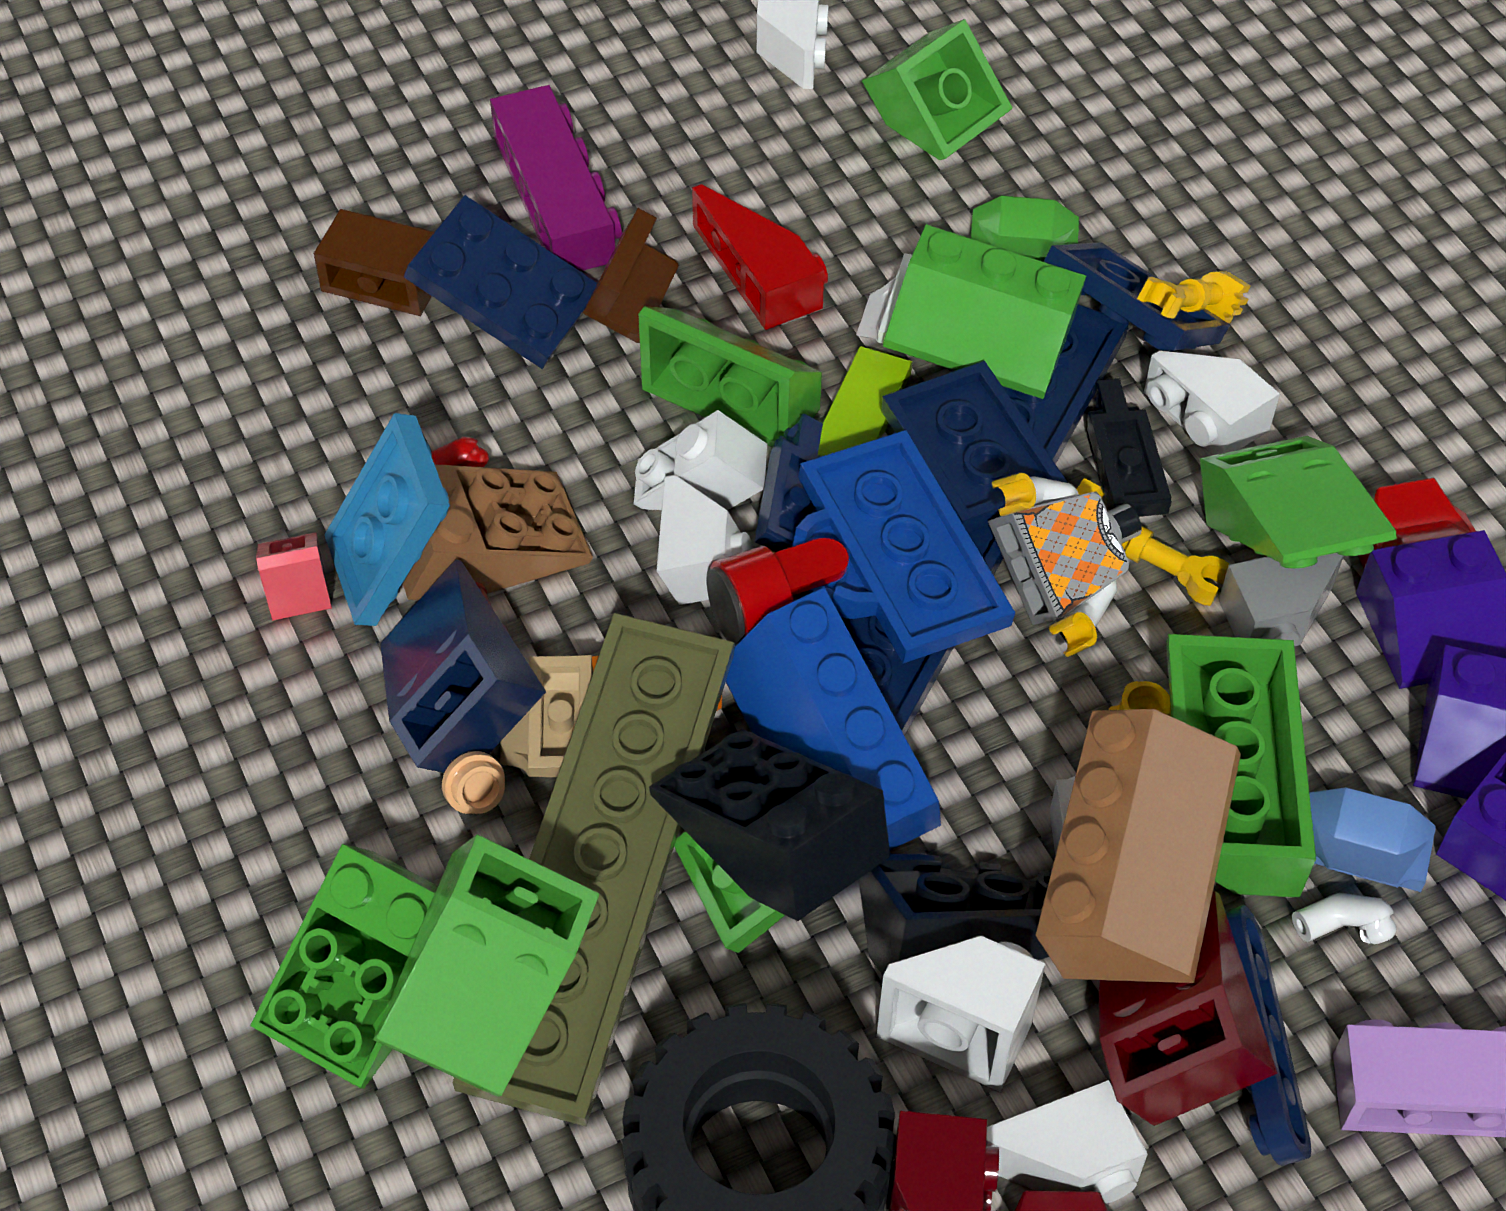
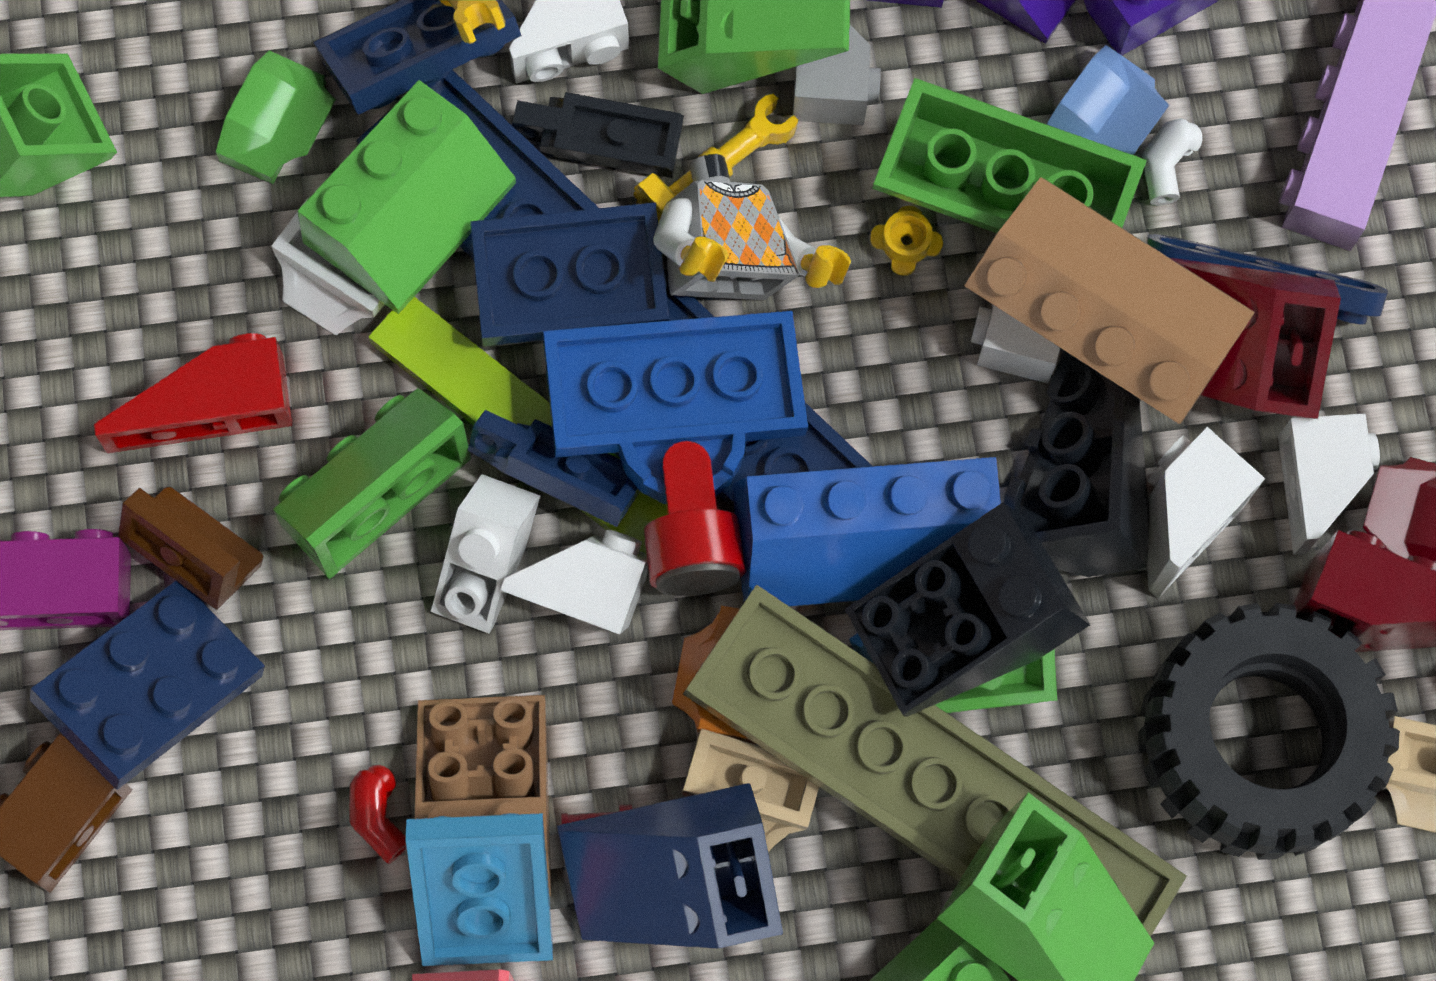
camera: 75 degrees left, 20 degrees up
light nougat plate [442,751,505,814] -> none

